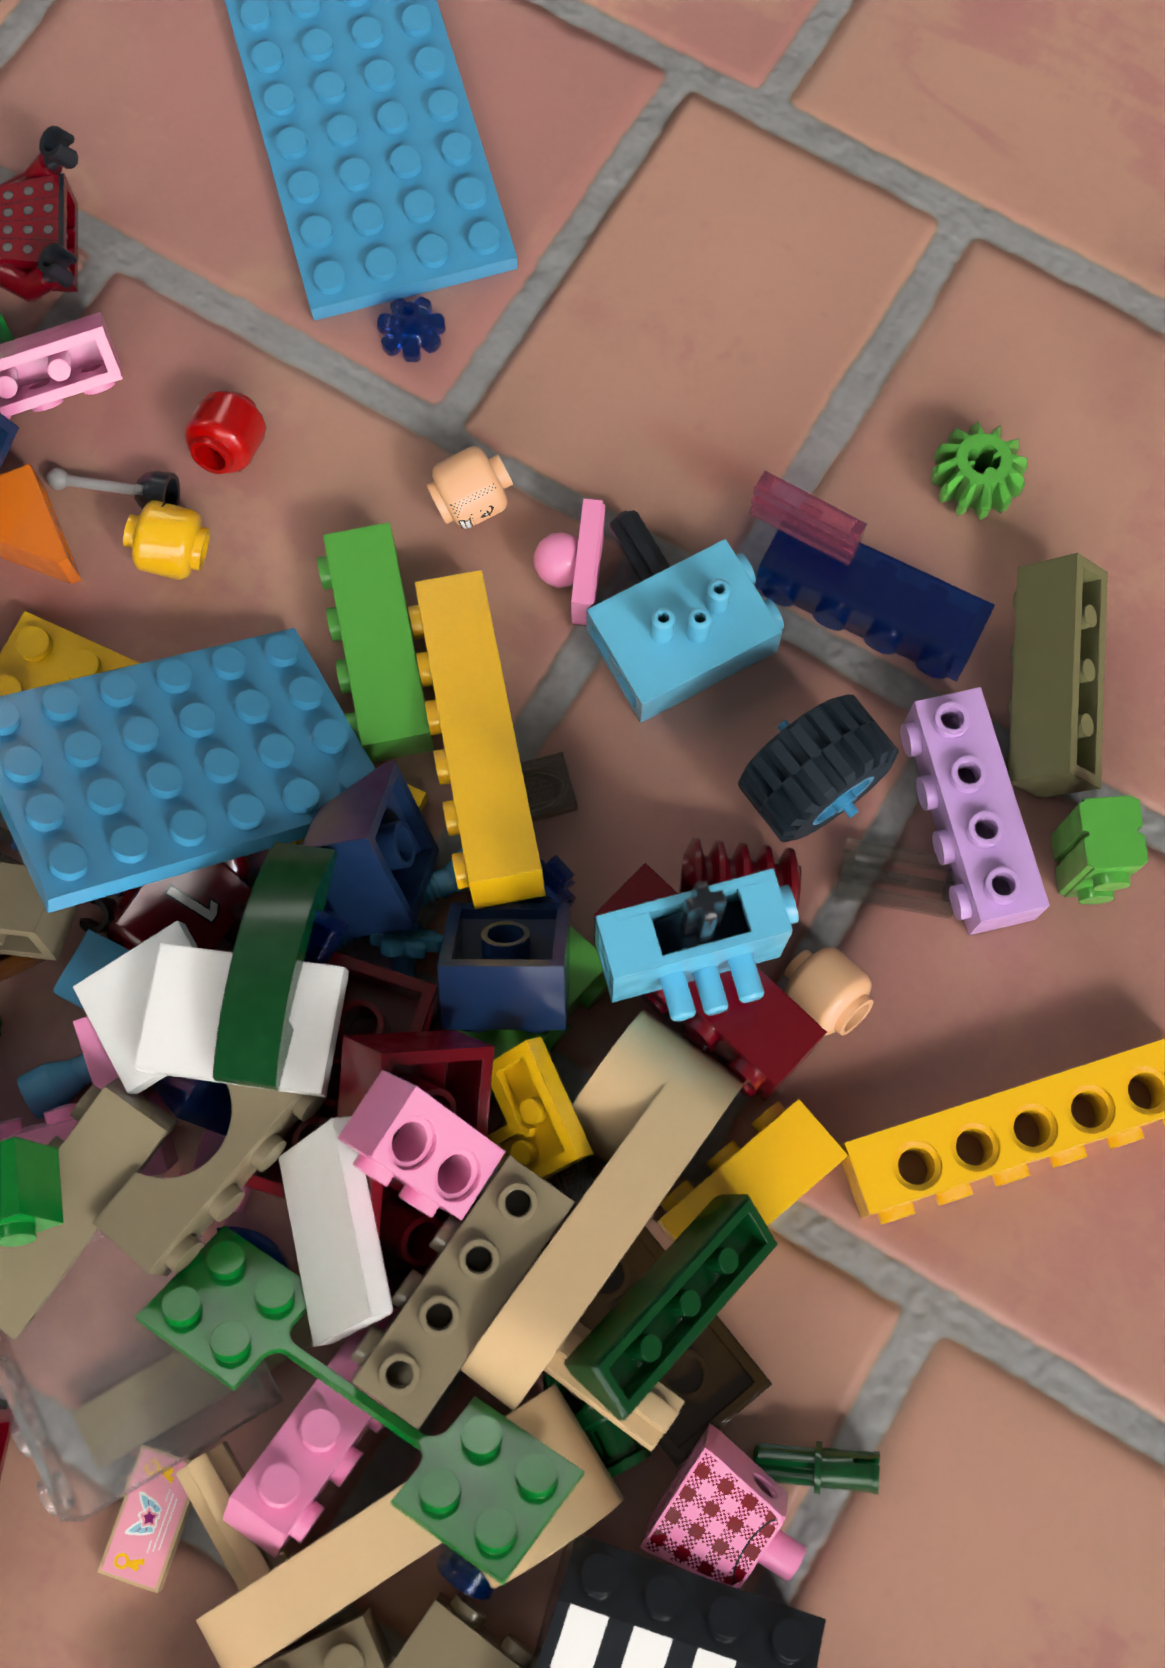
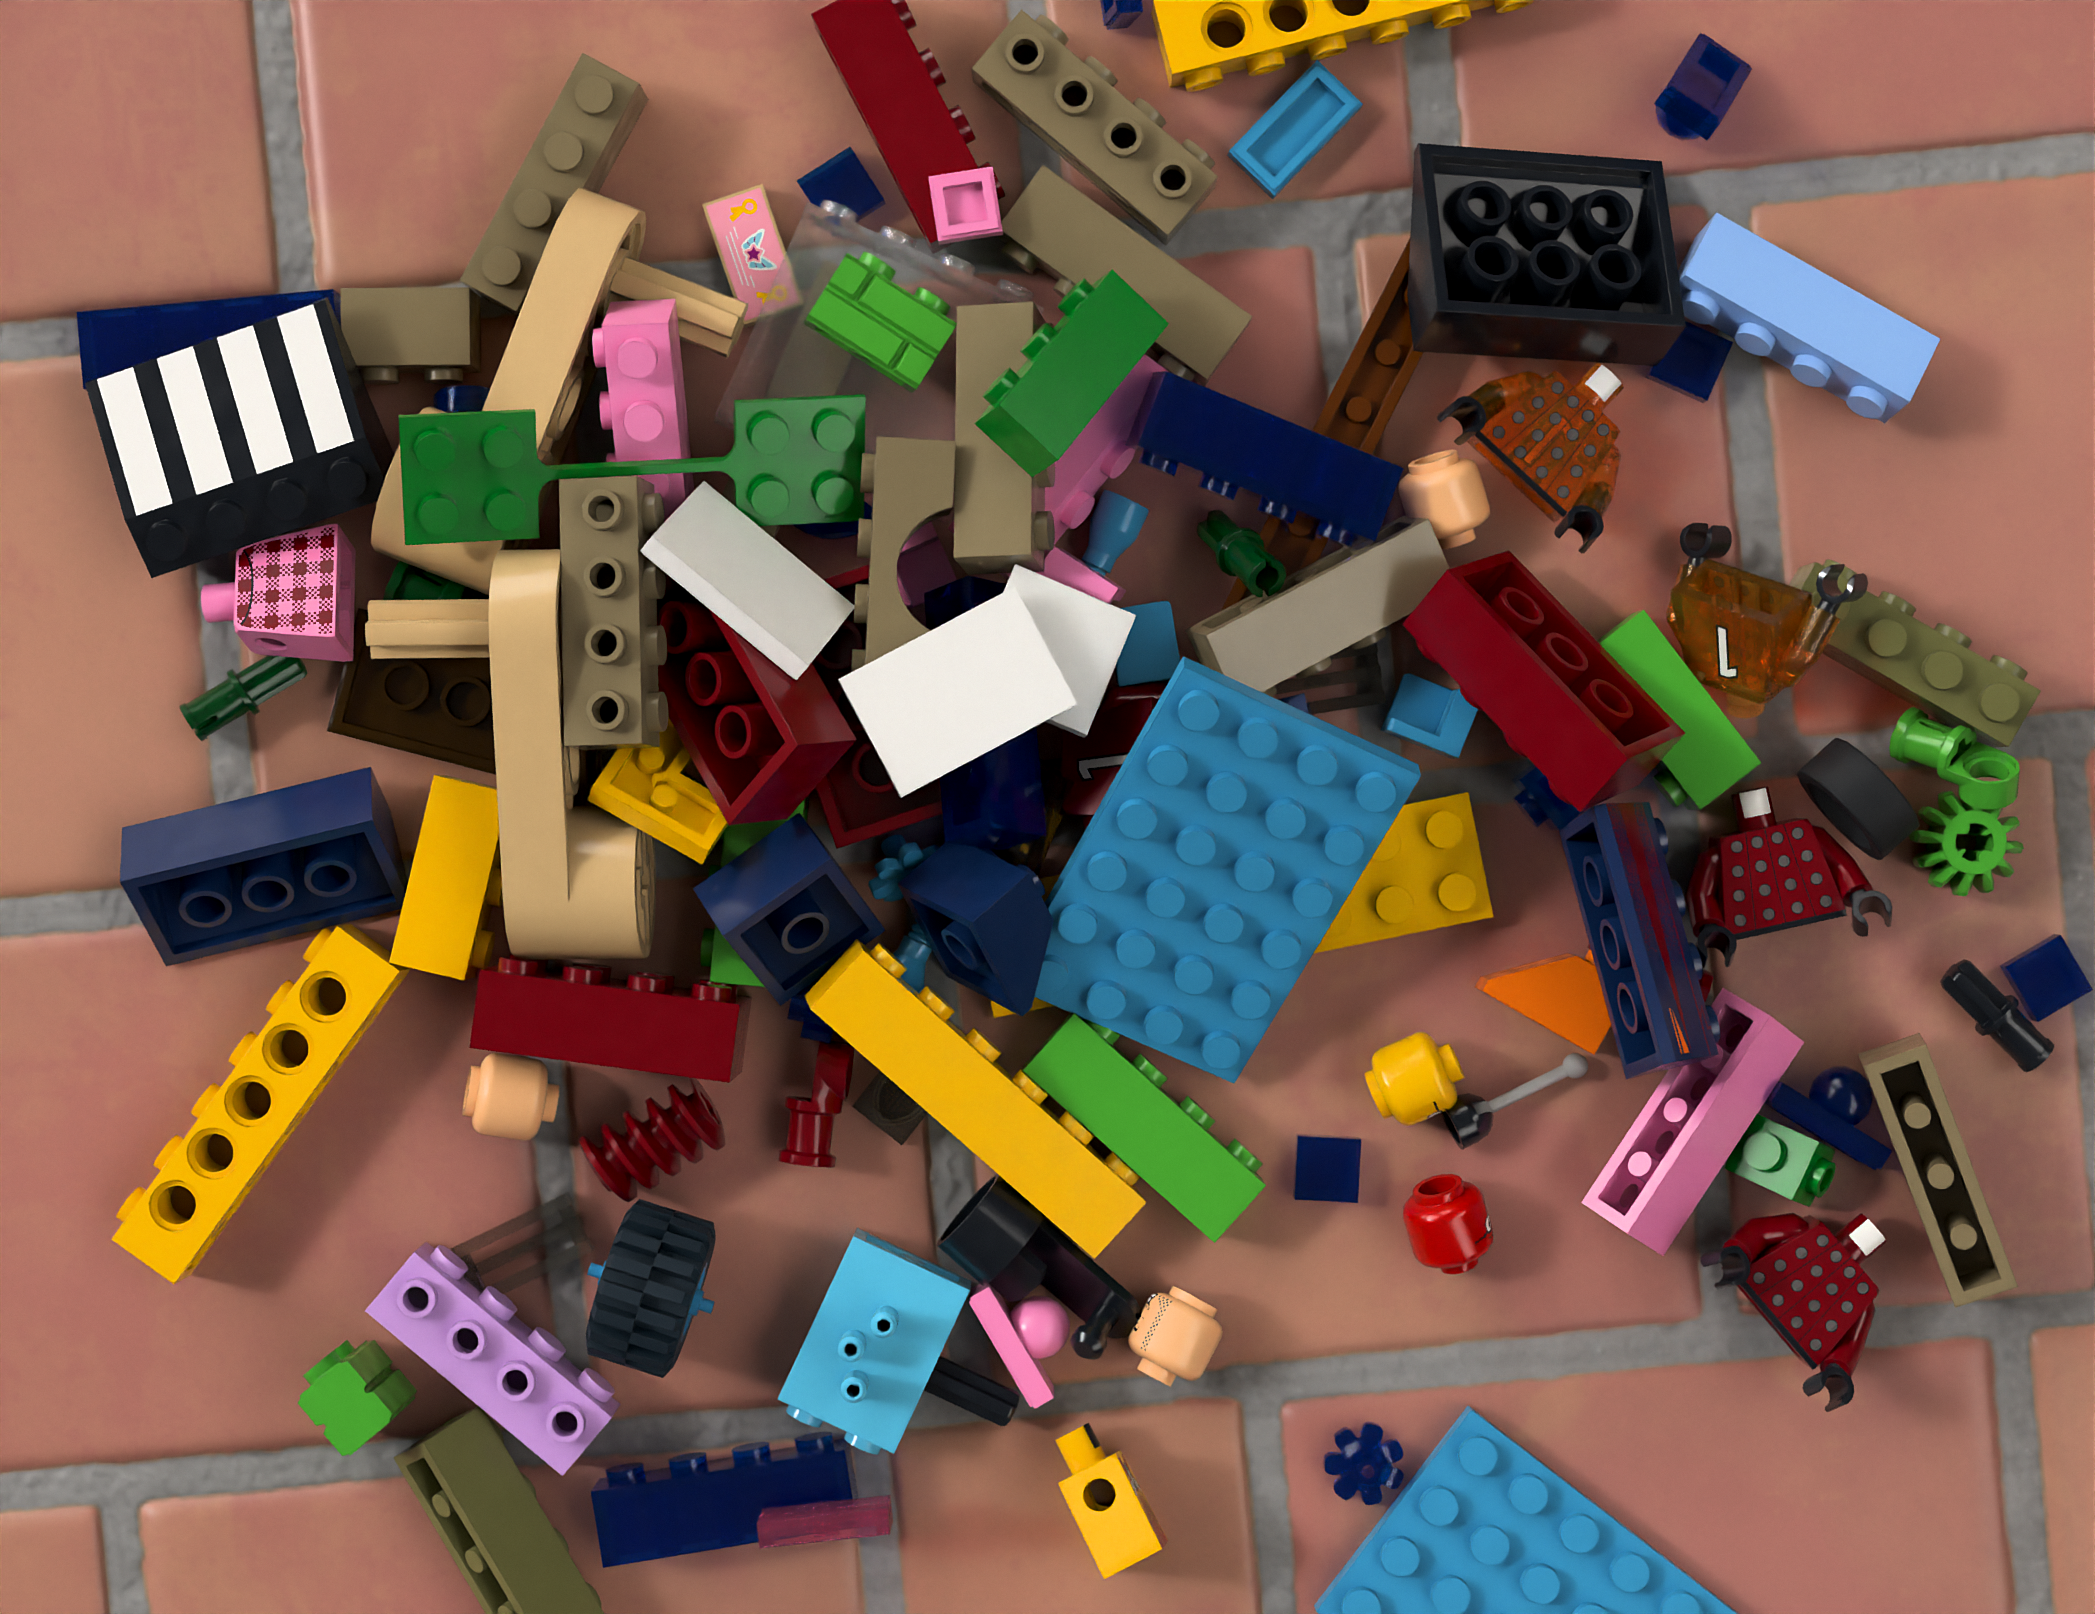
camera: 140 degrees right, 15 degrees up
dark green slope [213,842,337,1091] -> none
bright pink brick [337,1070,505,1220] -> none
dark green slope [564,1194,778,1421] -> none
medium azure piece [595,868,798,1022] -> none
none -> dark blue slope [120,767,408,966]
none -> dark red connector [778,1040,854,1168]
none -> clear blue tile [797,147,886,238]
none -> bright green brick [803,251,957,393]
none -> black piece [936,1173,1141,1360]
none -> yellow torso [1055,1423,1168,1579]
none -> clear blue tile [1293,1134,1361,1203]

